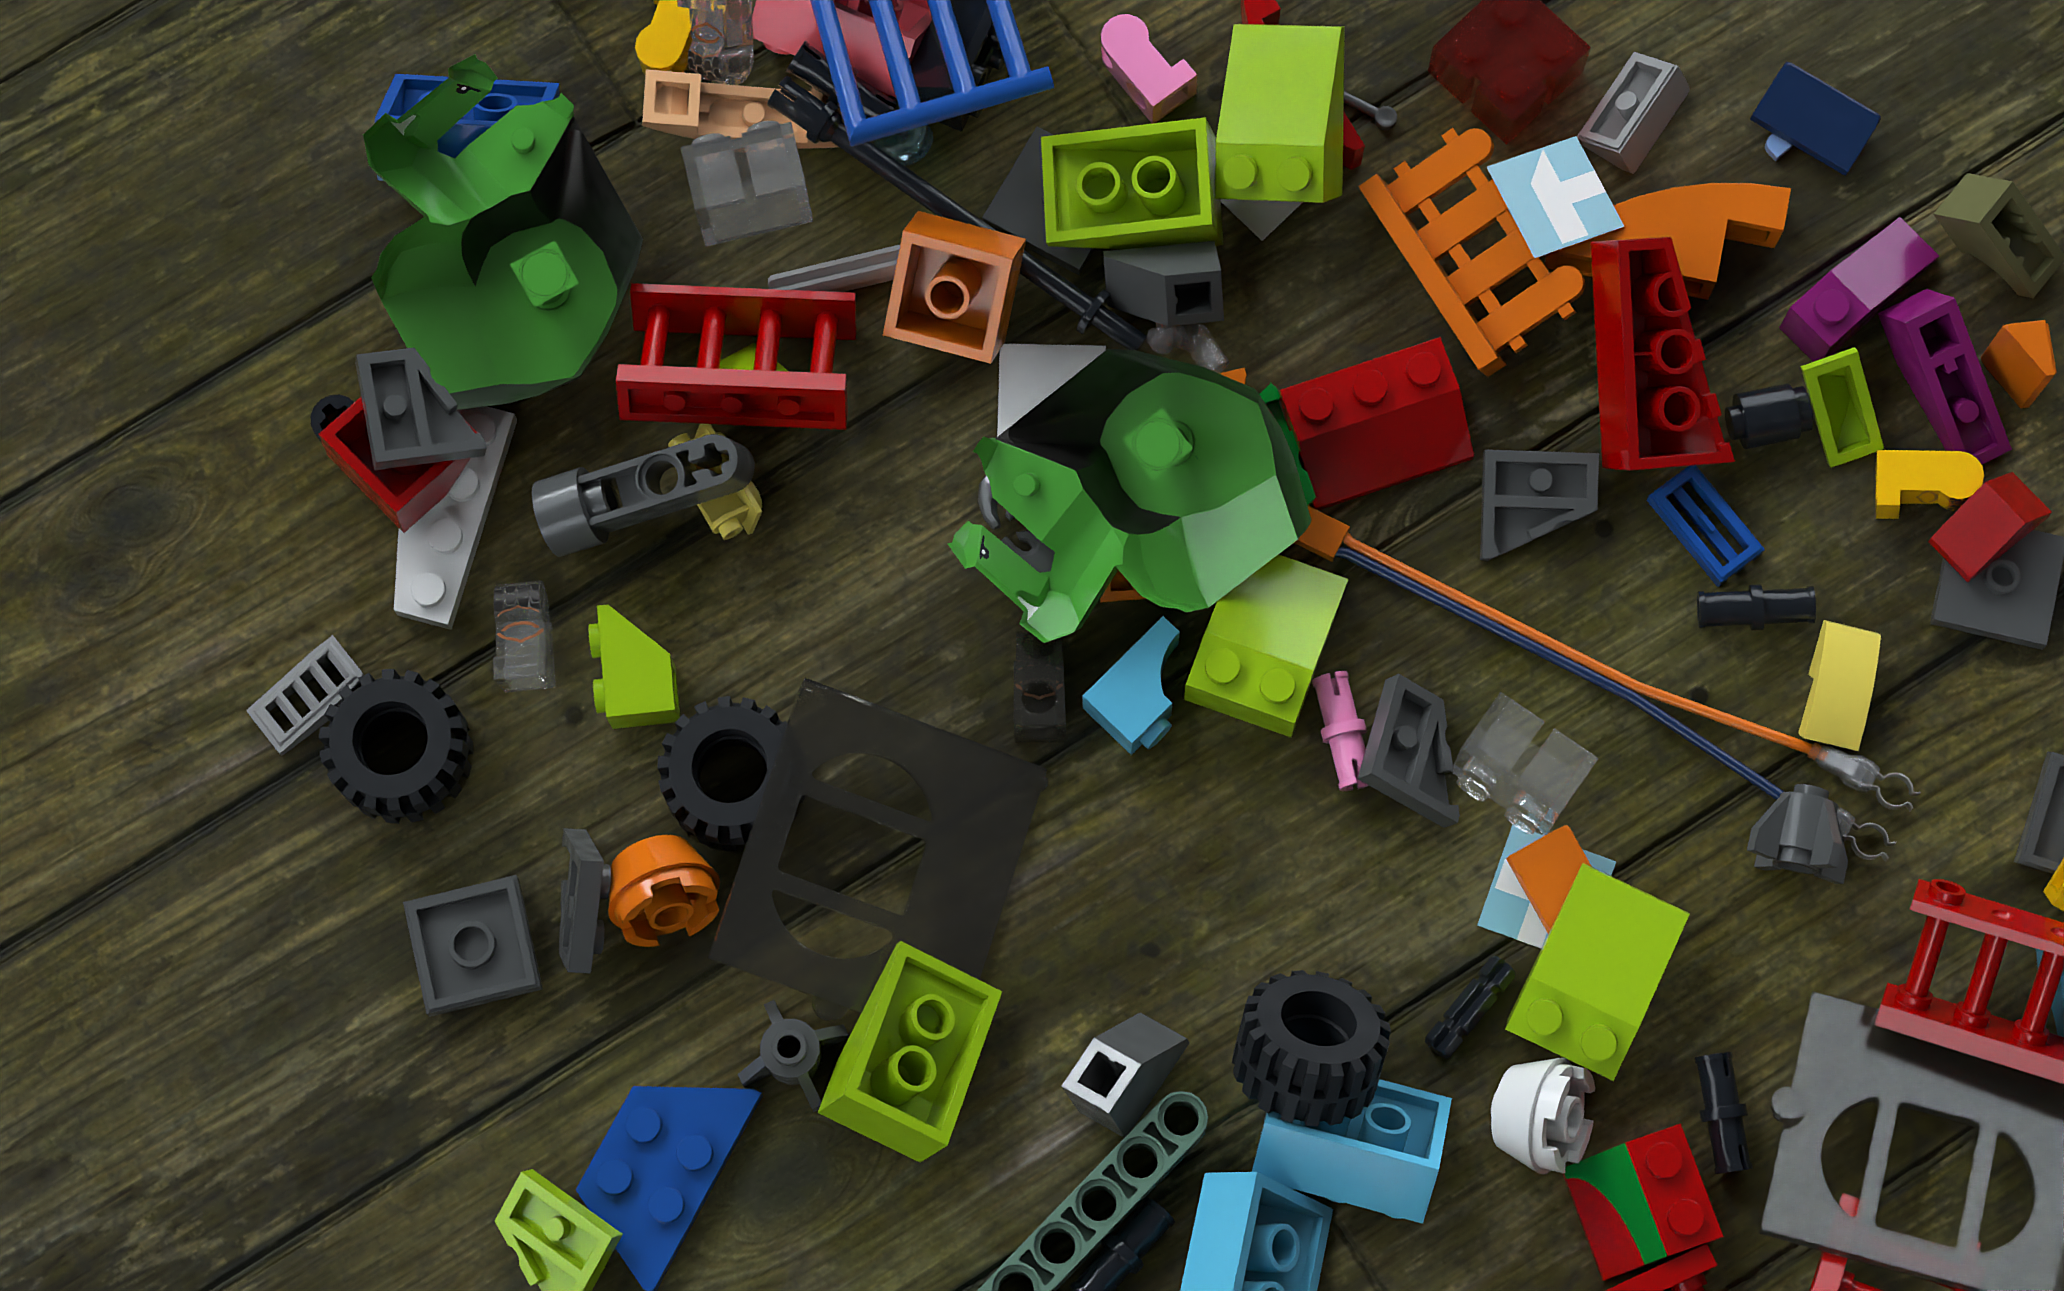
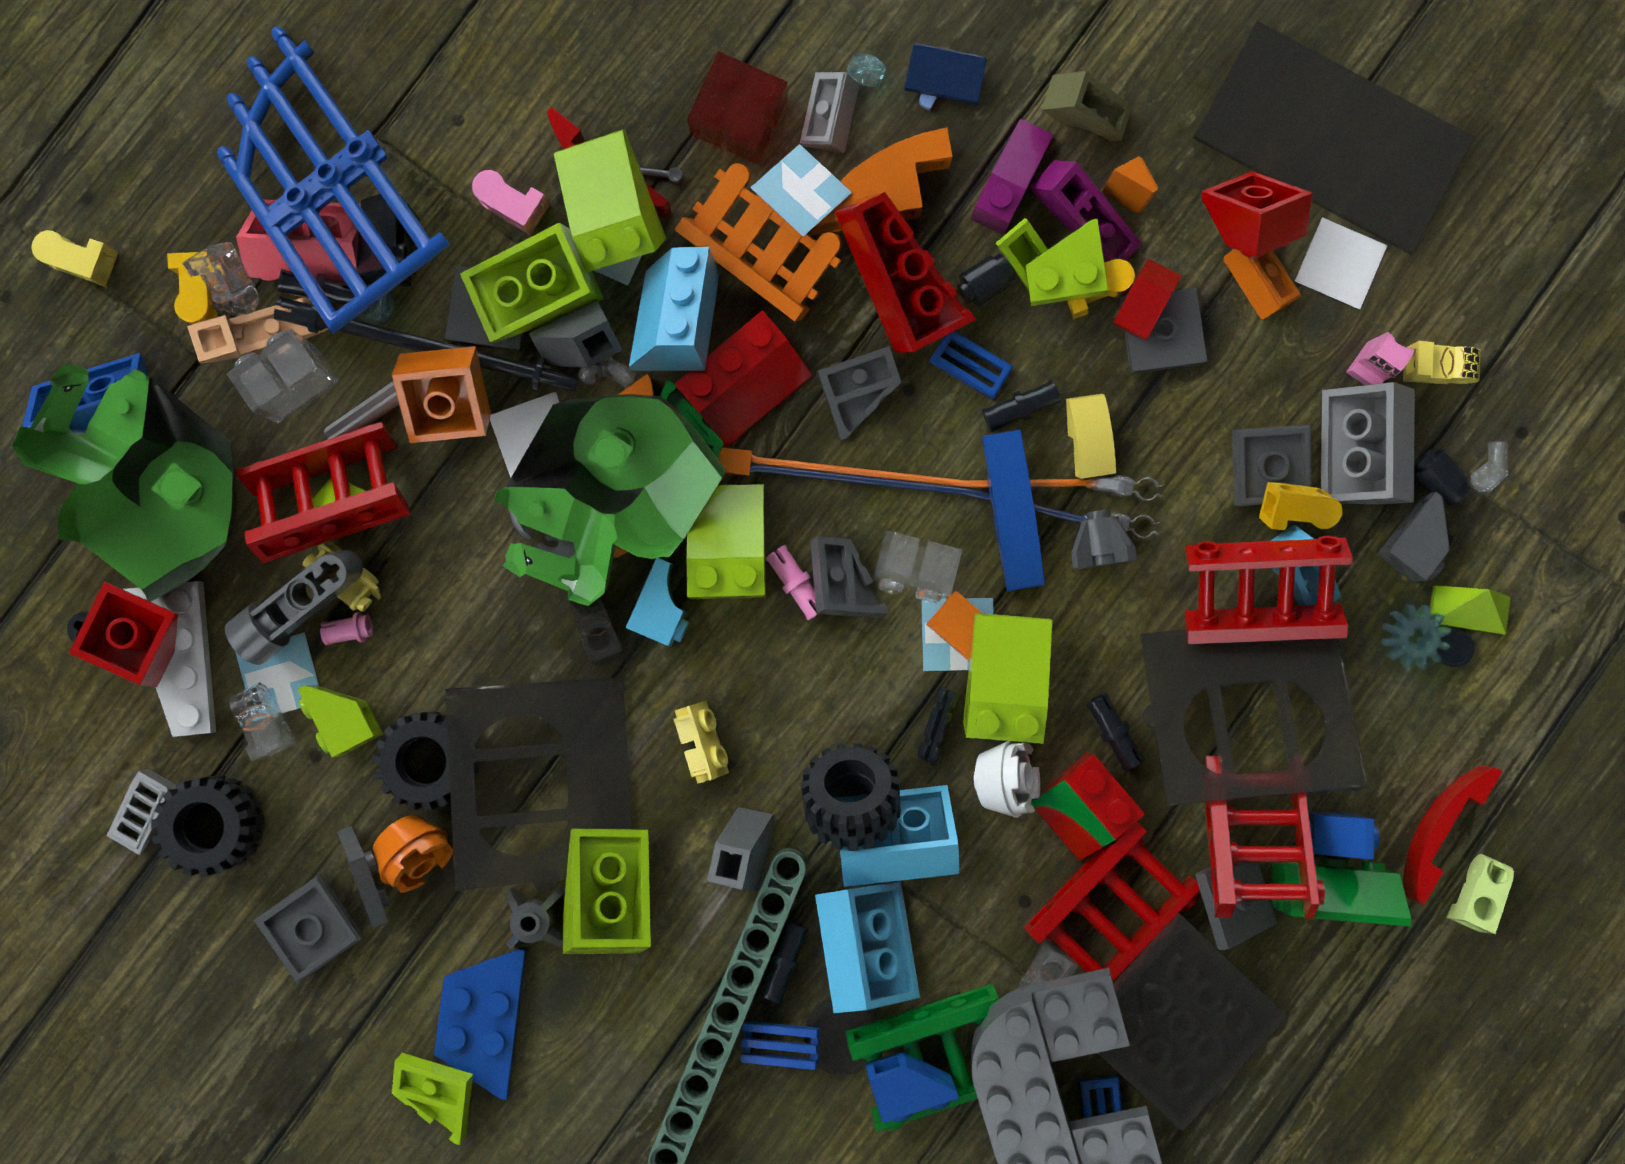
camera: 25 degrees left, 10 degrees up
dark grey wing [355,348,487,470] -> none
none -> sticker [235,632,319,721]
none -> bright pink pin [320,612,373,645]
none -> medium azure slope [629,247,720,371]
none -> light yellow hinge [673,701,729,784]
none -> clear light blue tile [847,53,887,87]
none -> blue slope [981,430,1045,592]
none -> lime wing [1026,219,1108,306]

